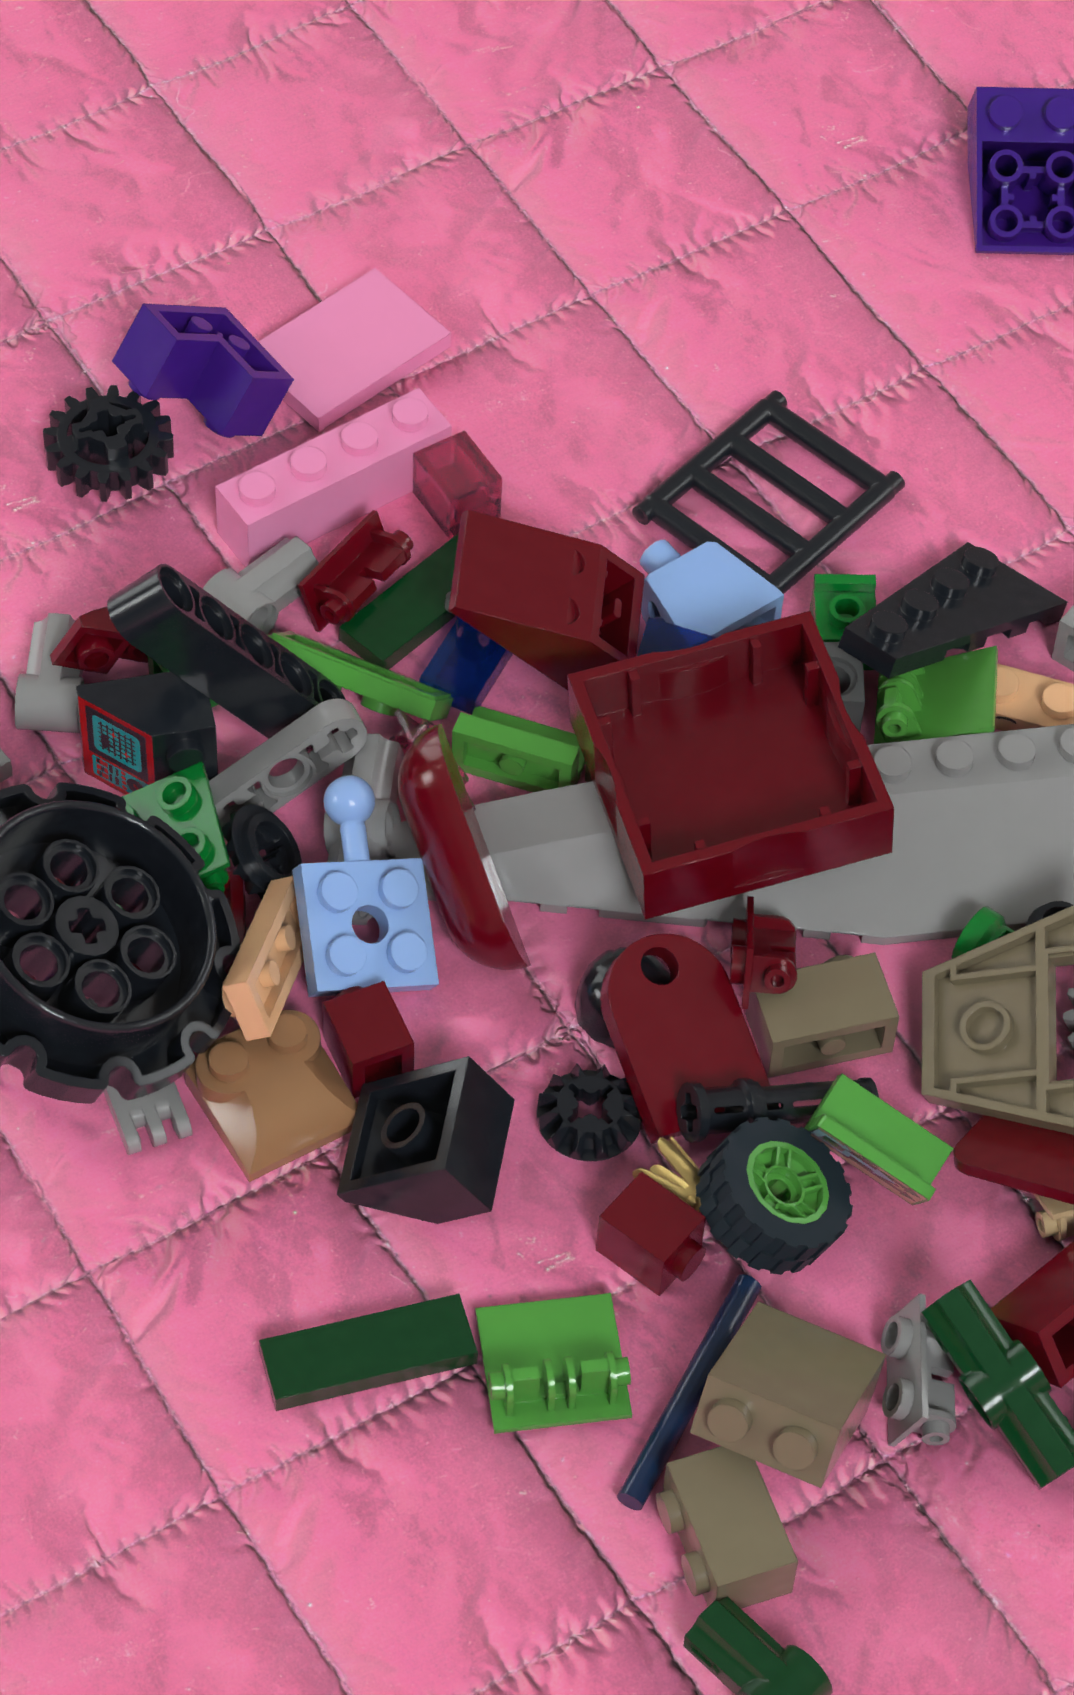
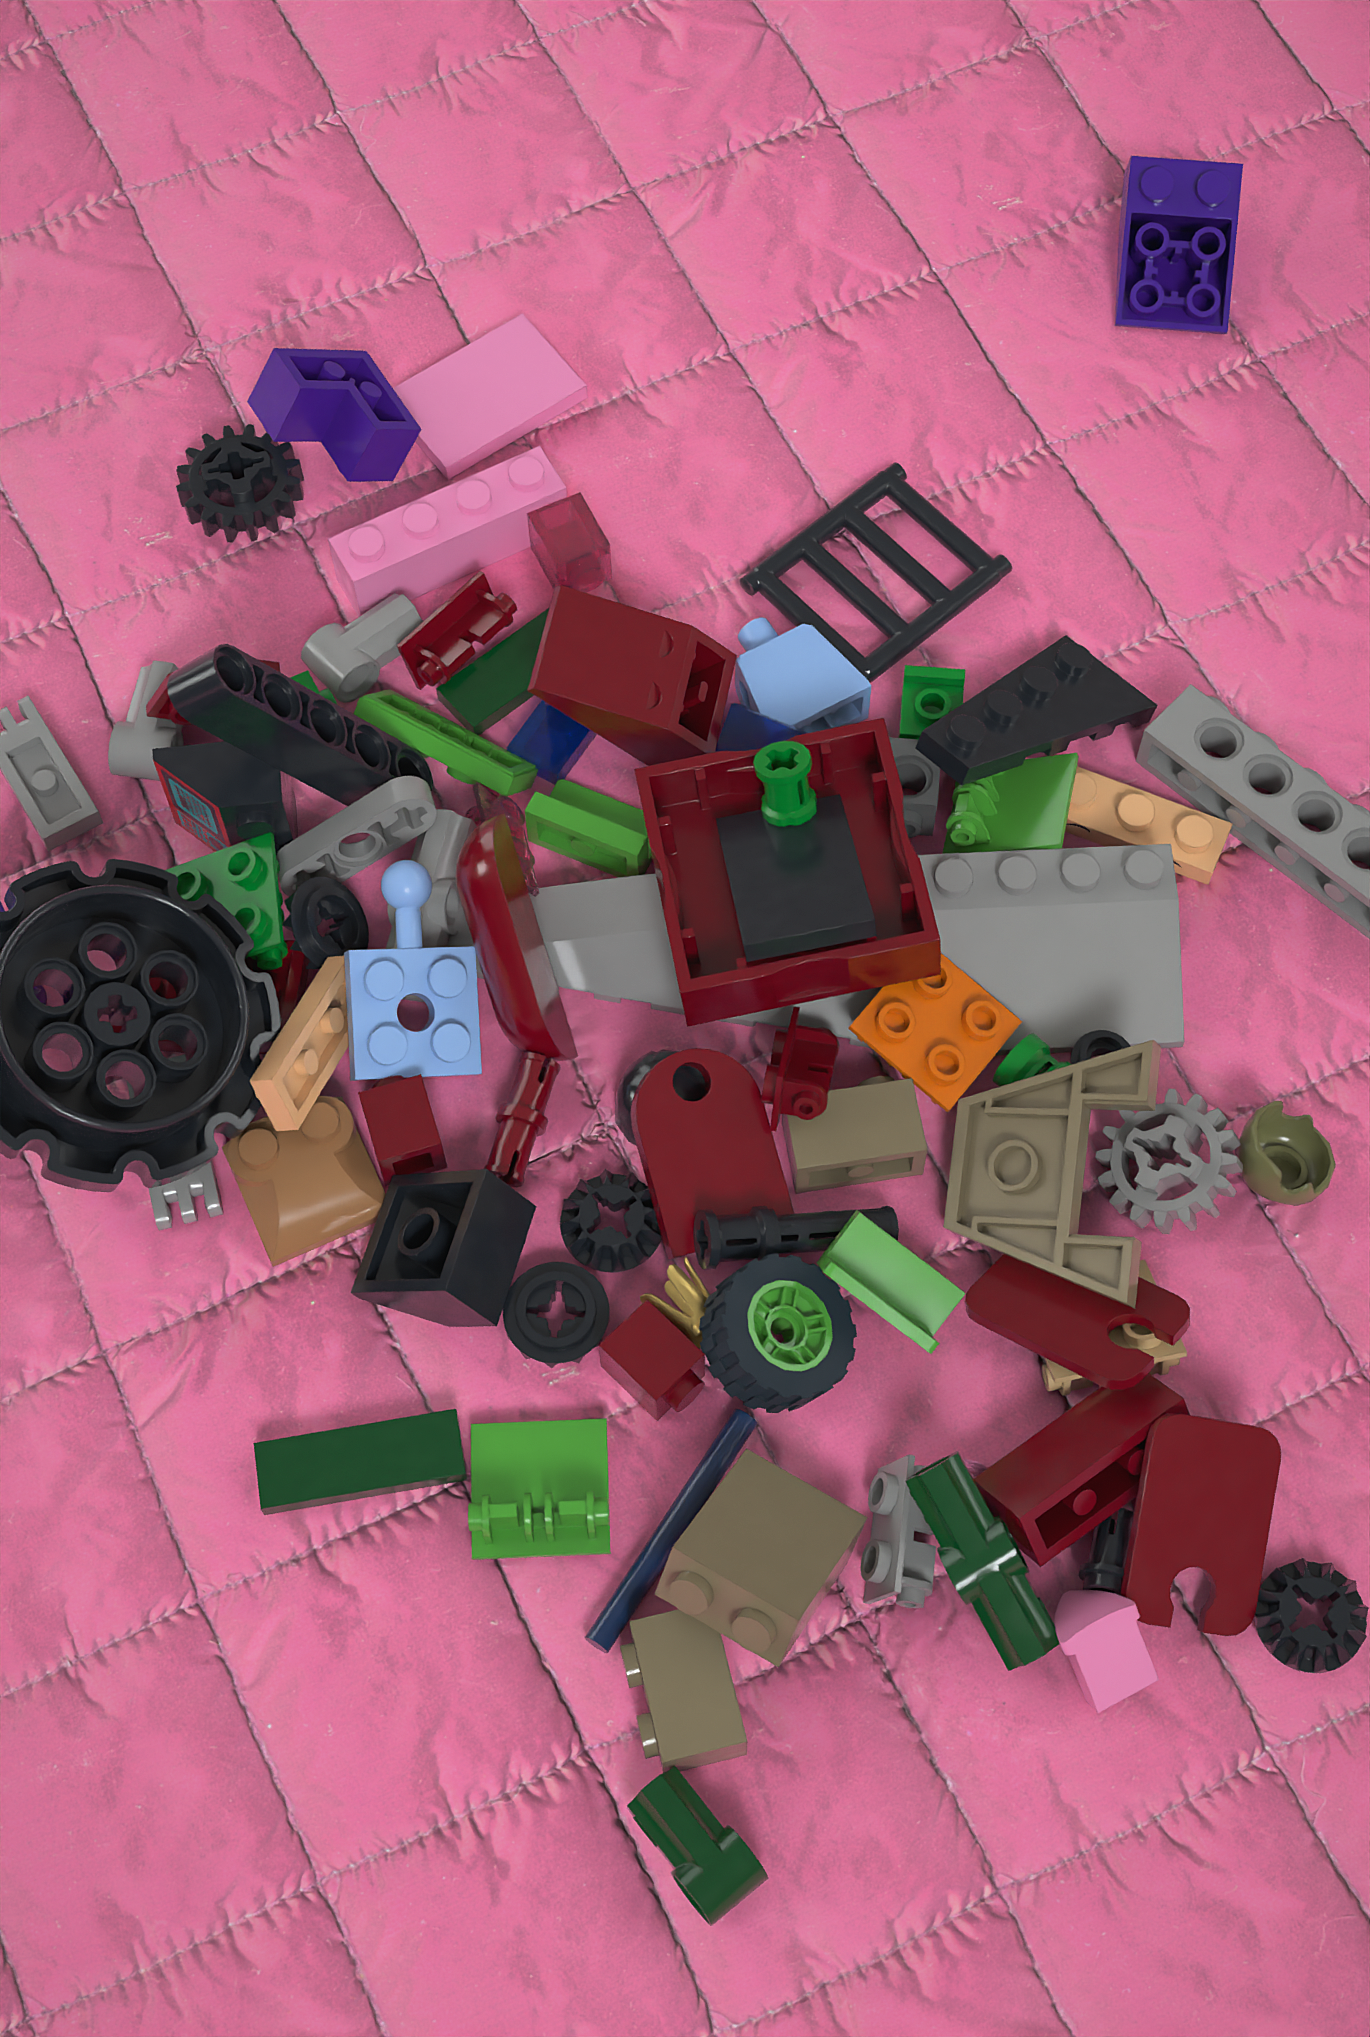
camera: 10 degrees right, 10 degrees up
none -> dark red pin [483,1052,561,1187]
none -> black gear [503,1262,610,1368]
none -> black tile [716,794,877,962]
none -> green bush [753,741,817,827]
none -> orange hinge [848,953,1022,1113]

